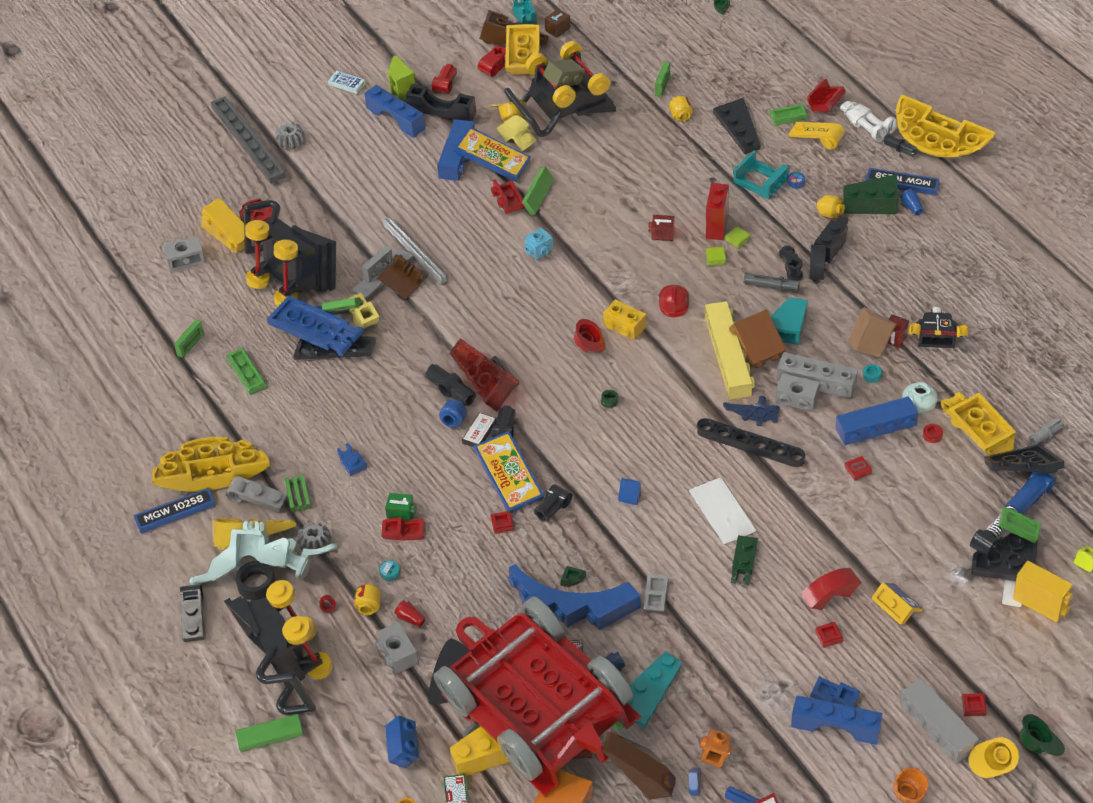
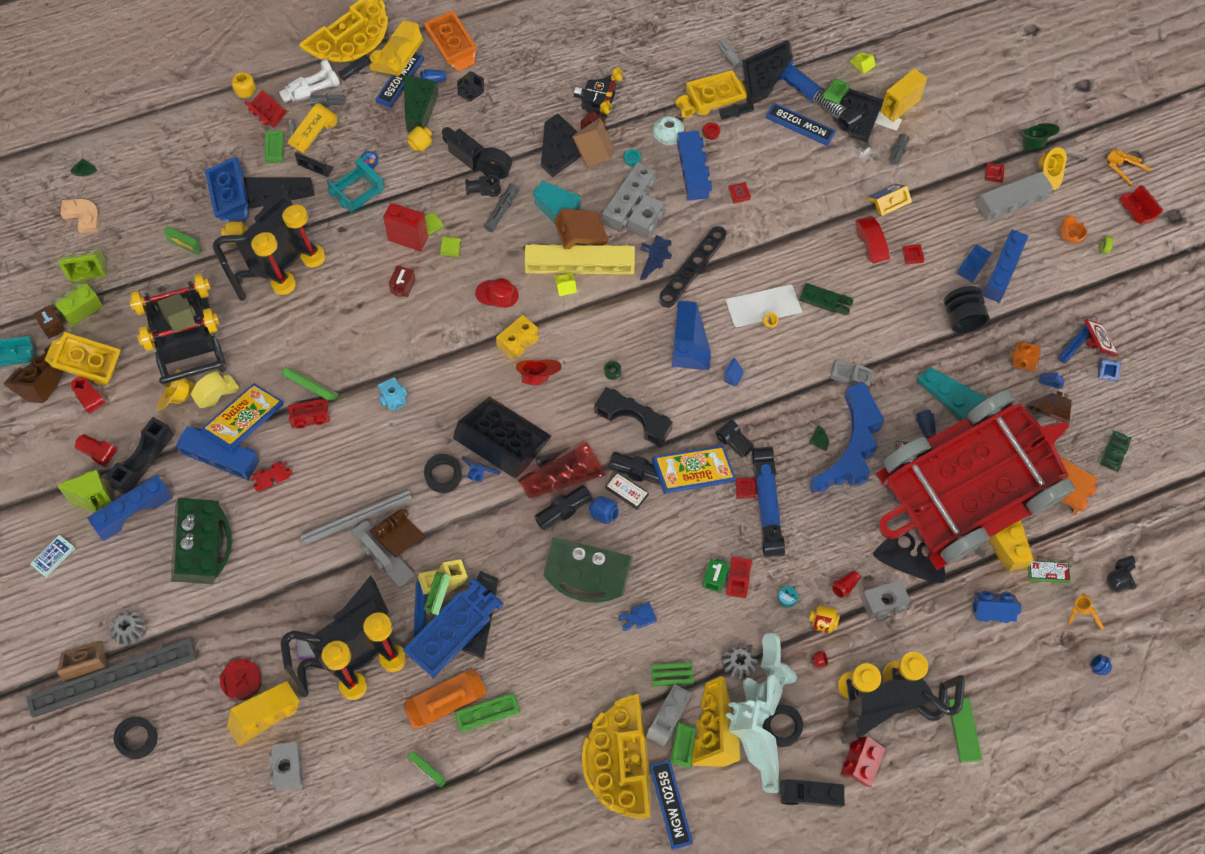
camera: 85 degrees left, 15 degrees up
none -> lime slope [51,281,103,327]
none -> medium nougat slope [57,640,108,682]
none -> lime slope [58,249,106,282]
none -> light nougat plate [61,199,99,233]
none -> black tyre [113,716,158,759]
none -> dark green piece [171,498,231,584]
none -> blue slope [205,157,248,222]
none -> black piece [213,182,326,301]
none -> yellow head [231,72,256,98]
none -> red hinge [250,461,292,492]
none -> black slope [294,152,334,177]
none -> dark grey axle [310,93,345,107]
none -> yellow slope [369,20,424,76]
none -> orange piece [404,669,487,729]
none -> orange slope [423,10,477,71]
none -> black tyre [424,454,462,493]
none -> black slope [453,397,551,479]
none -> black brick [457,71,484,102]
none -> blue piece [461,456,501,482]
none -> black plate [541,113,581,177]
none -> dark green piece [543,537,633,603]
none -> neon yellow slope [554,273,577,296]
none -> black arch [595,387,673,448]
none -> bright green tile [670,722,697,769]
none -> blue wedge [672,301,711,370]
none -> black axle [719,102,754,120]
none -> piece [752,447,785,557]
none -> yellow hinge [763,312,778,328]
none -> tile [766,103,836,146]
none -> bracket [840,737,885,787]
none -> dark grey axle [889,134,910,165]
none -> black wheel [943,286,990,333]

